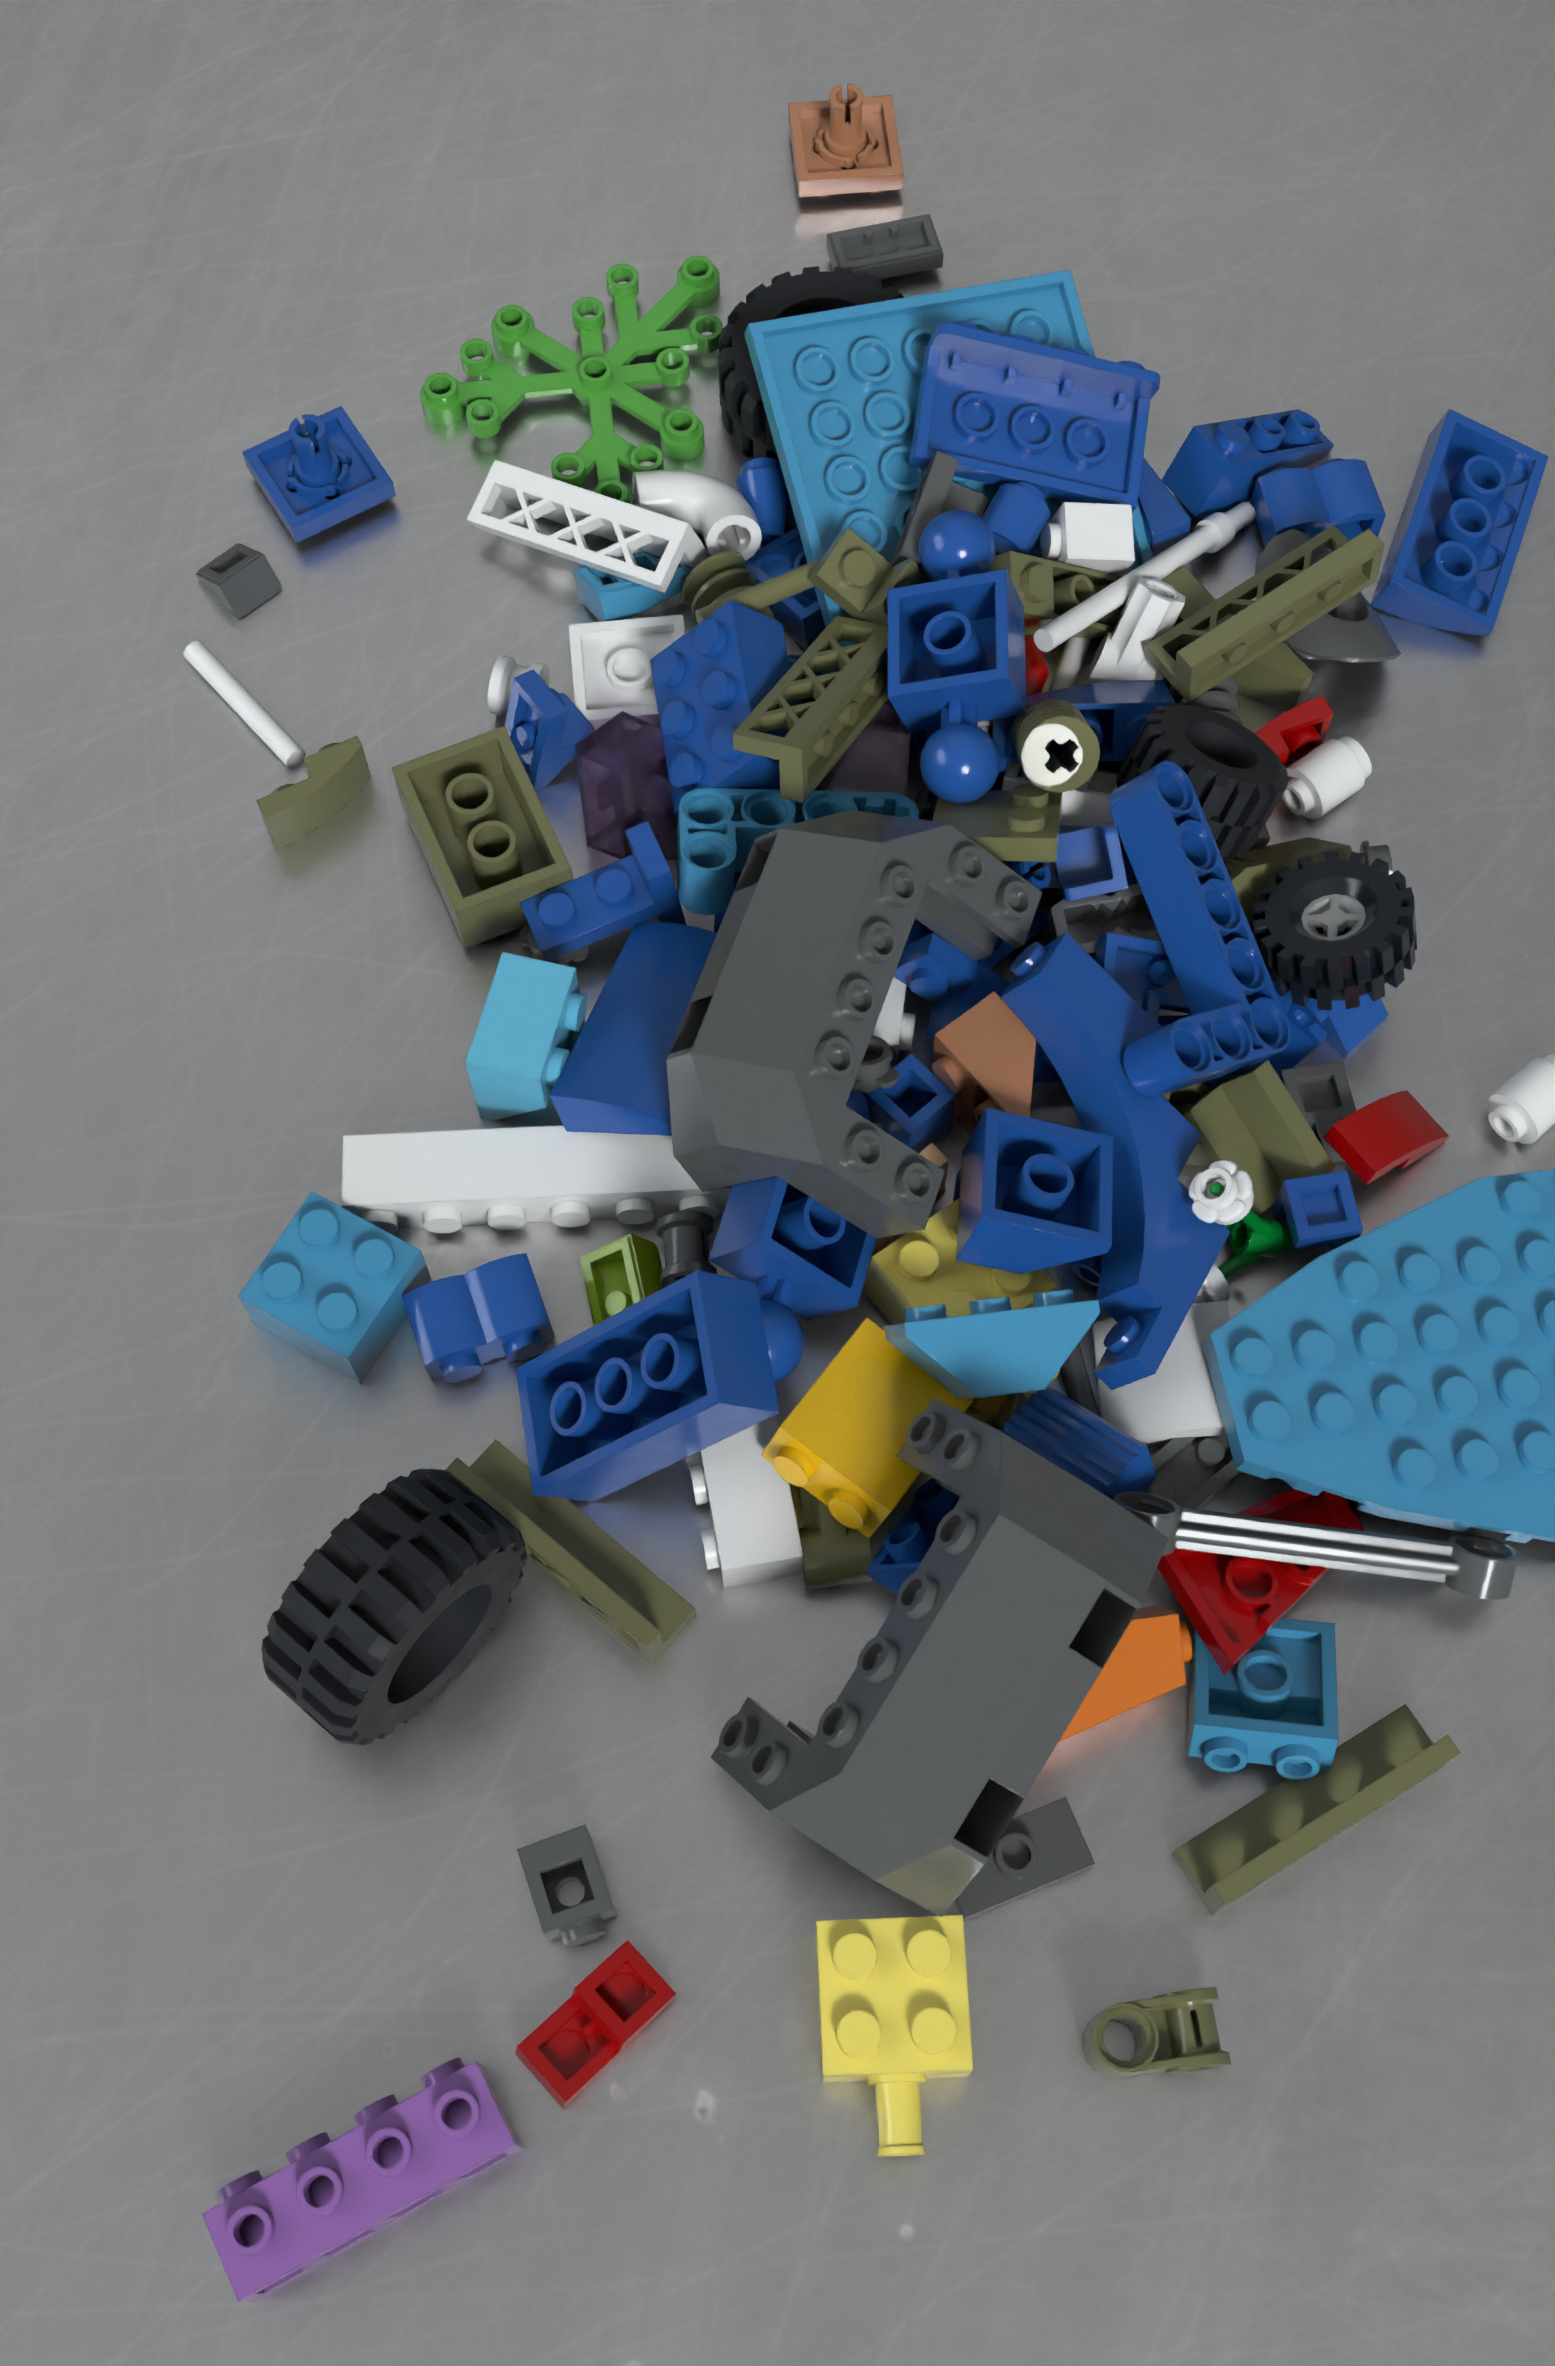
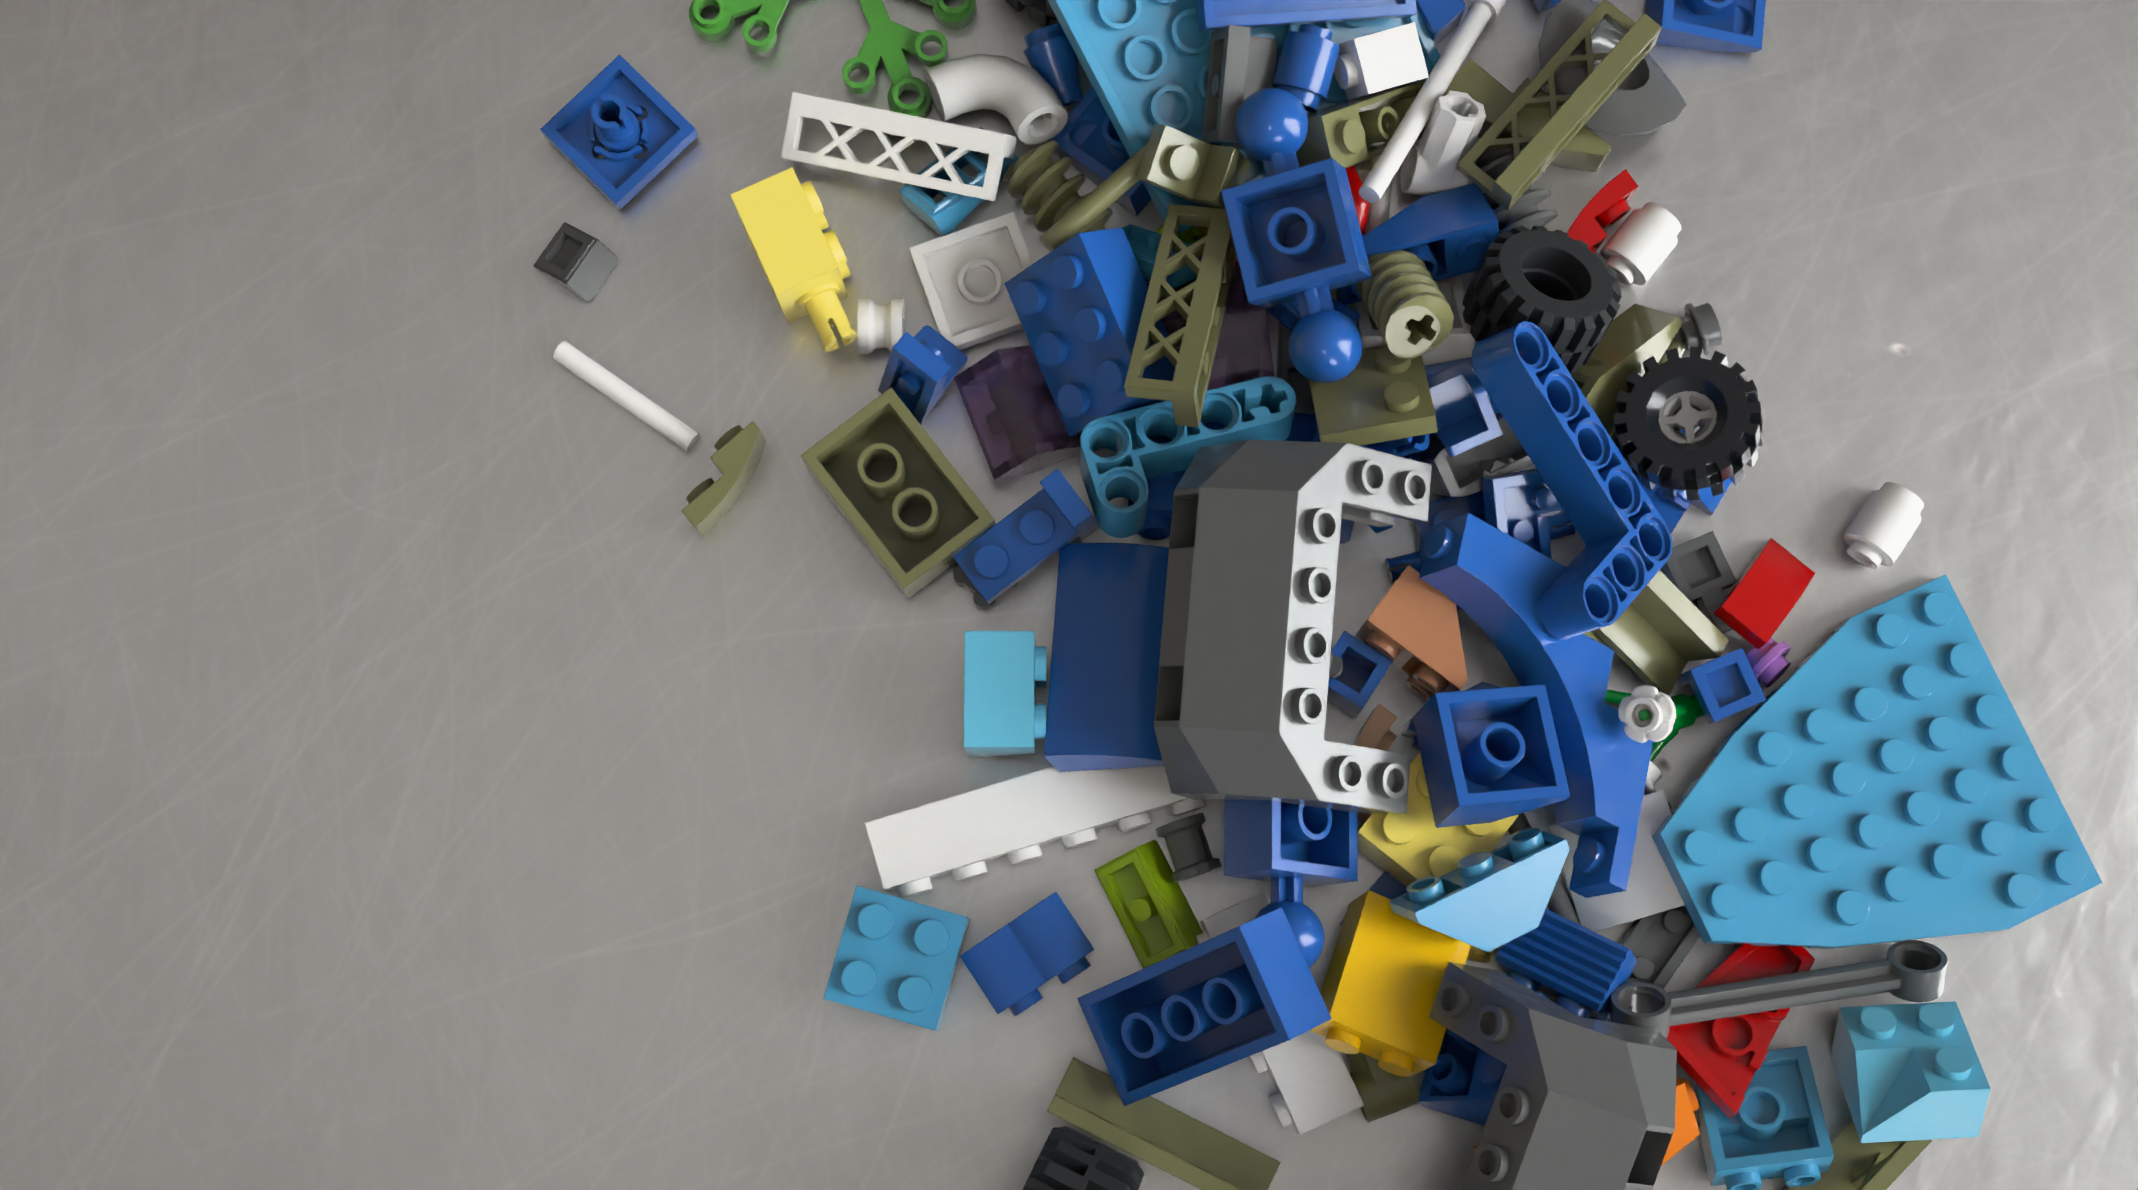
camera: 15 degrees left, 15 degrees up
blue slope [894,932,1010,1043] -> none
none -> light yellow brick [730,167,857,352]
none -> medium lavender plate [1746,638,1791,688]
none -> medium azure slope [1831,1001,1991,1143]

